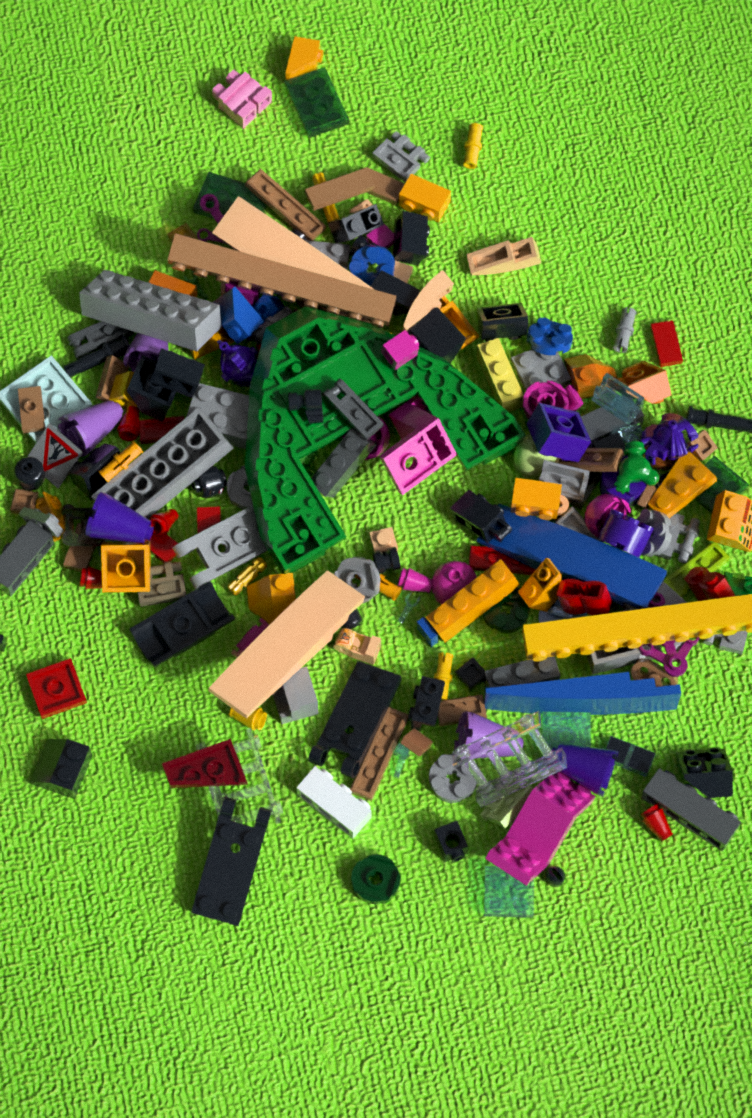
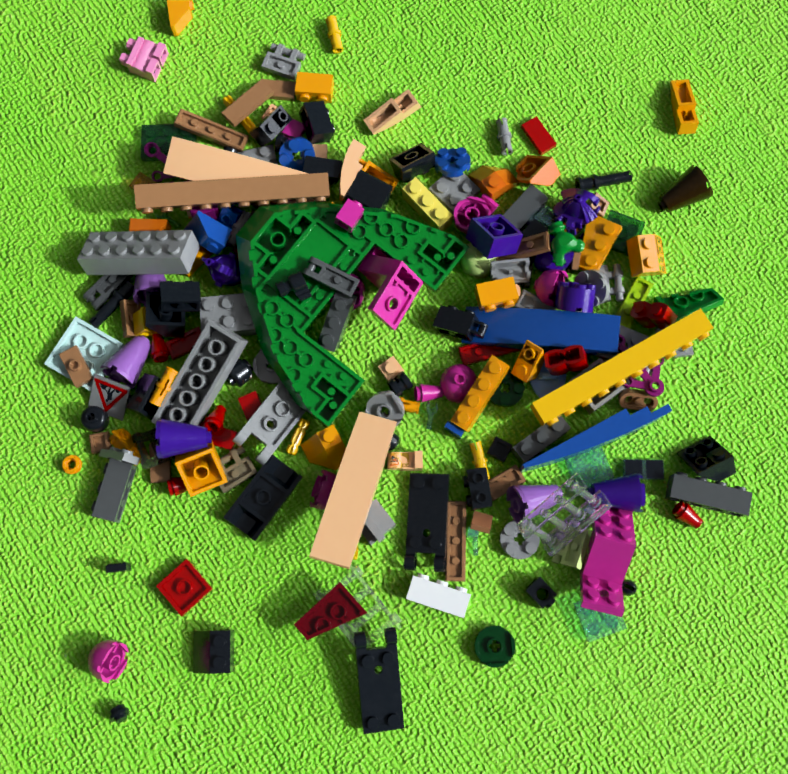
camera: 20 degrees left, 10 degrees up
clear green plate [284,67,349,138] -> none
clear light blue hinge [592,373,645,425] -> none

